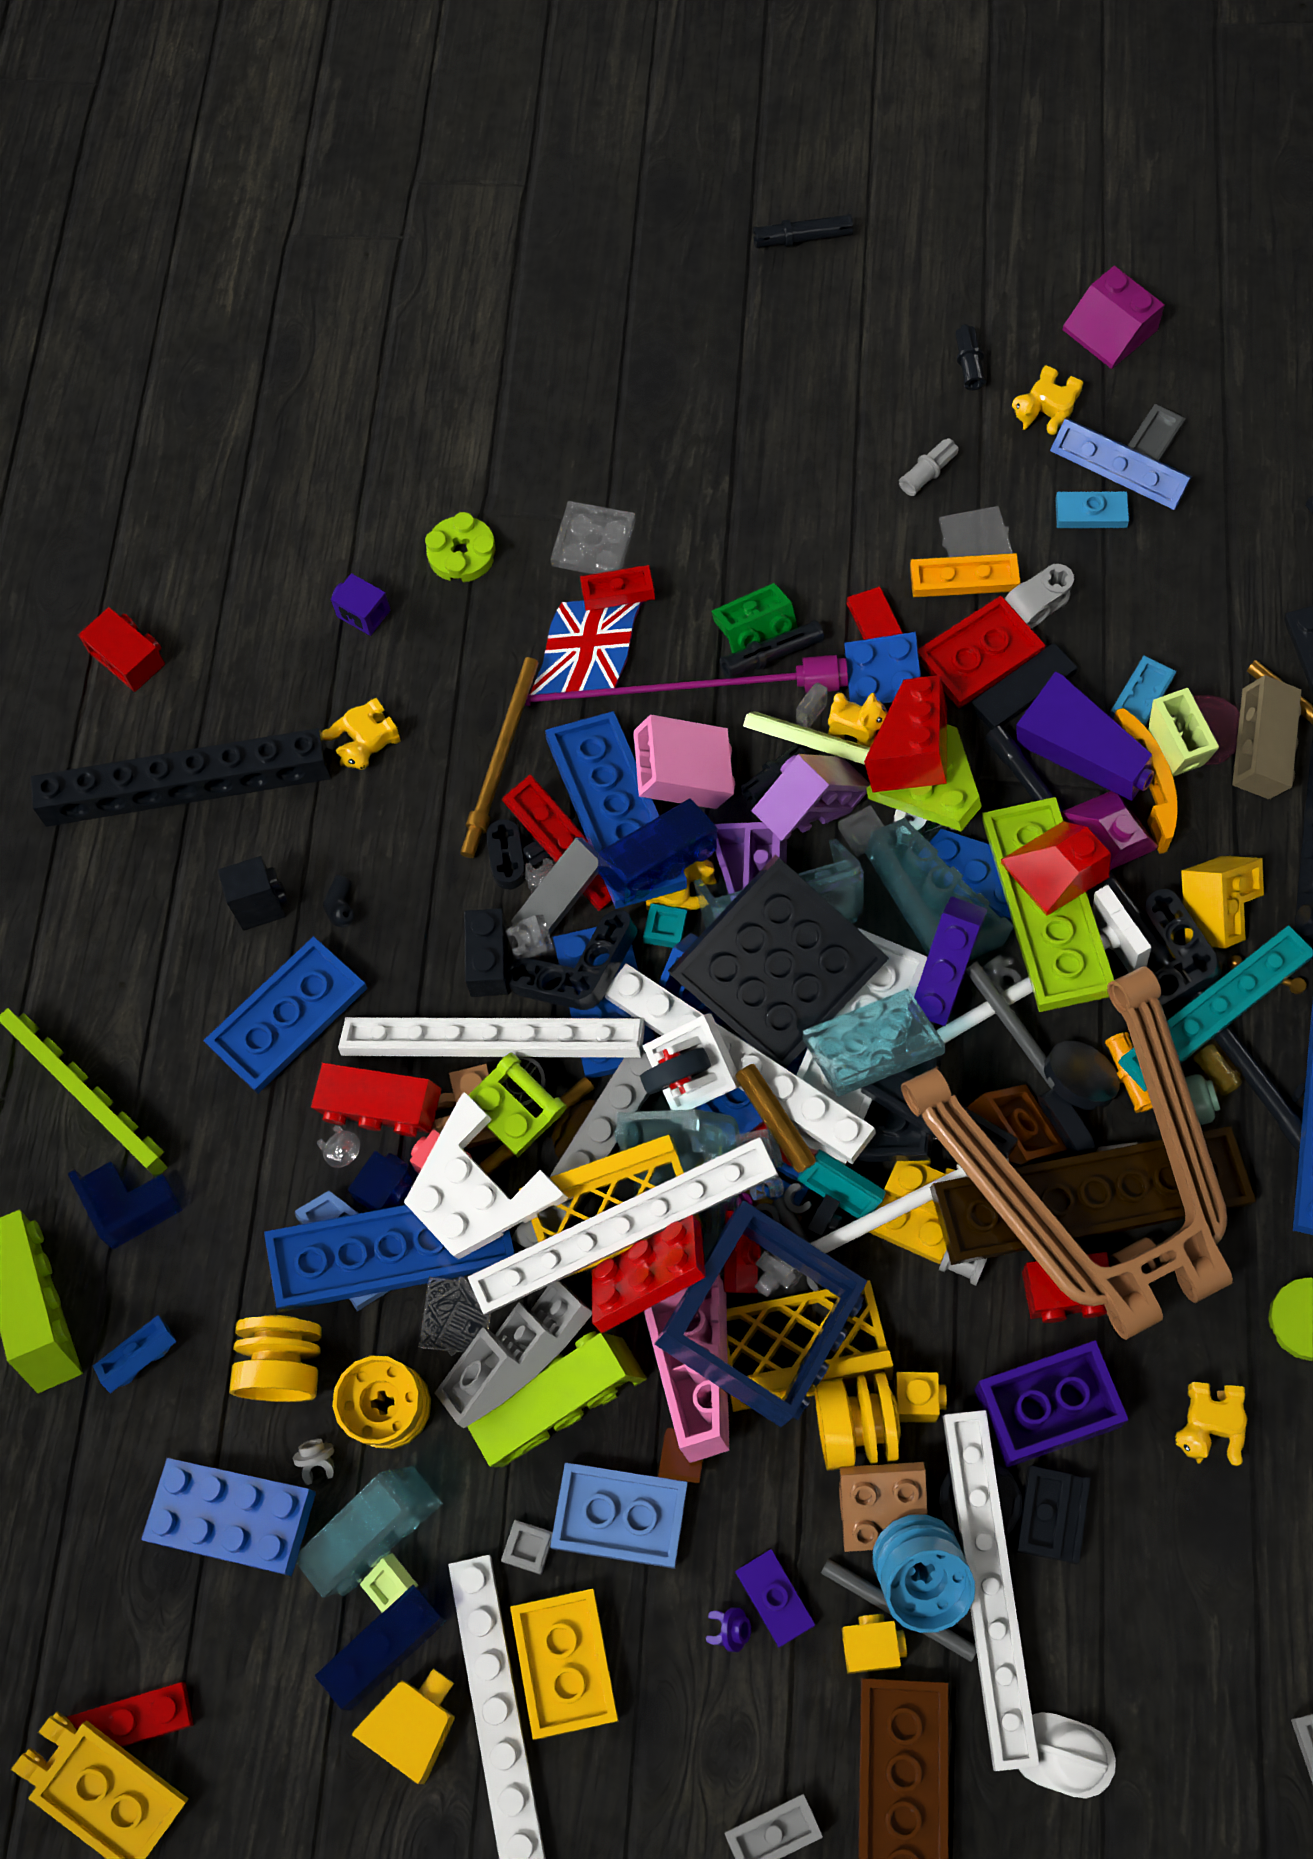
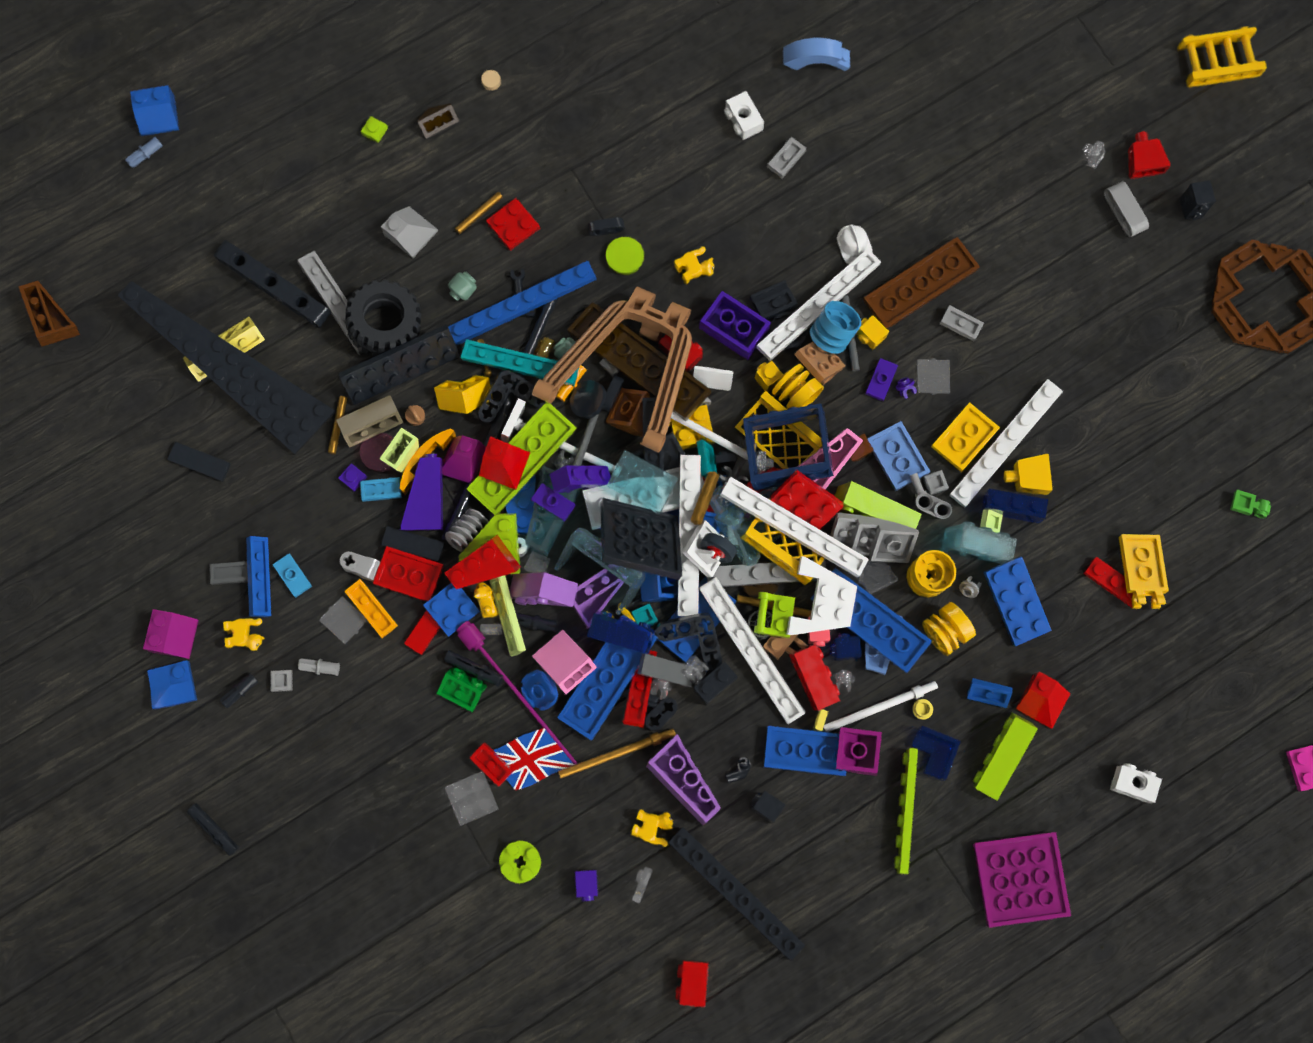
camera: 135 degrees left, 10 degrees up
none -> blue plate [147,660,197,709]
none -> light grey tile [271,670,293,692]
none -> dark purple plate [339,463,367,492]
none -> medium nougat tile [405,405,425,426]
none -> light grey piece [445,509,488,552]
none -> blue tile [521,670,558,711]
none -> dark purple plate [531,483,576,522]
none -> clear plate [632,867,652,903]
none -> medium lavender wedge [646,734,721,826]
none -> white slope [693,366,733,391]
none -> light yellow tile [813,709,828,732]
none -> white bar [823,681,938,733]
none -> magenta slope [836,727,882,776]
none -> light grey beam [910,473,952,519]
none -> light yellow plate [912,699,933,720]
none -> clear piece [917,358,950,395]
none -> red slope [1016,671,1070,729]

